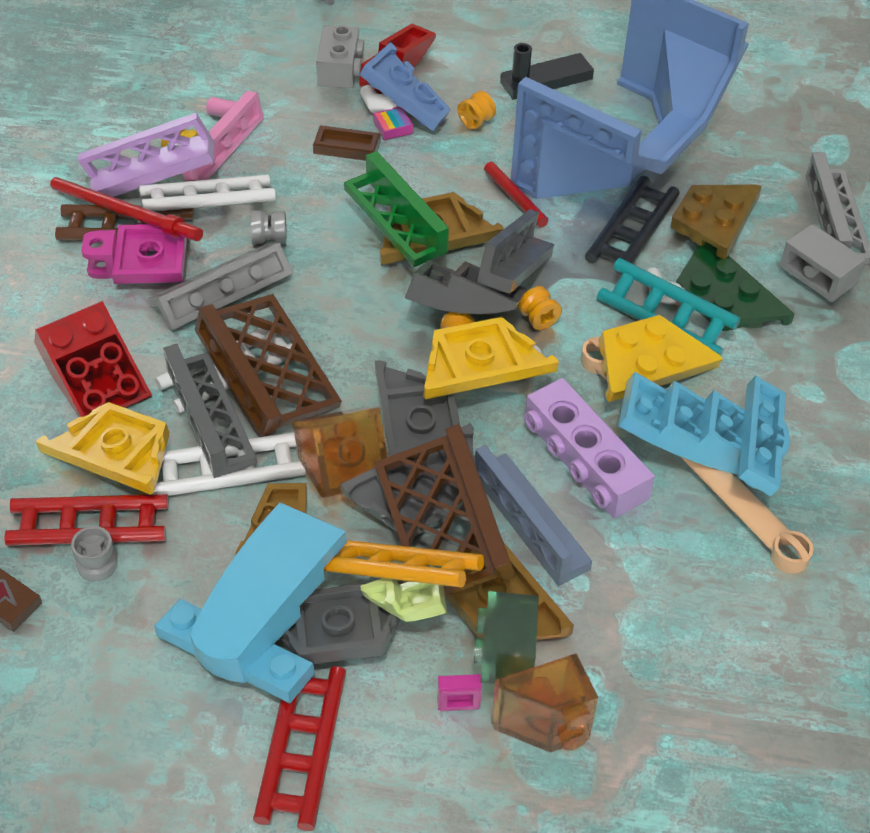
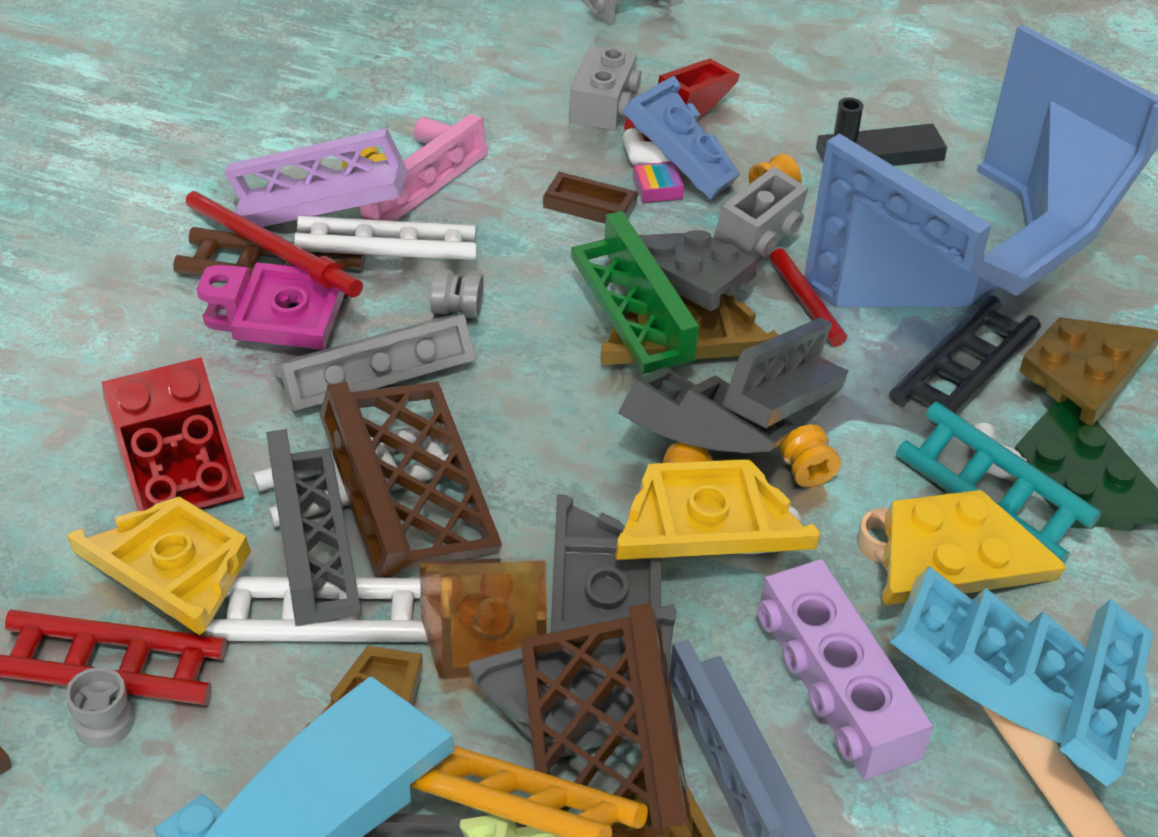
camera: 10 degrees right, 5 degrees down
none -> dark grey wing [639,230,757,311]
none -> light grey brick [714,166,809,259]

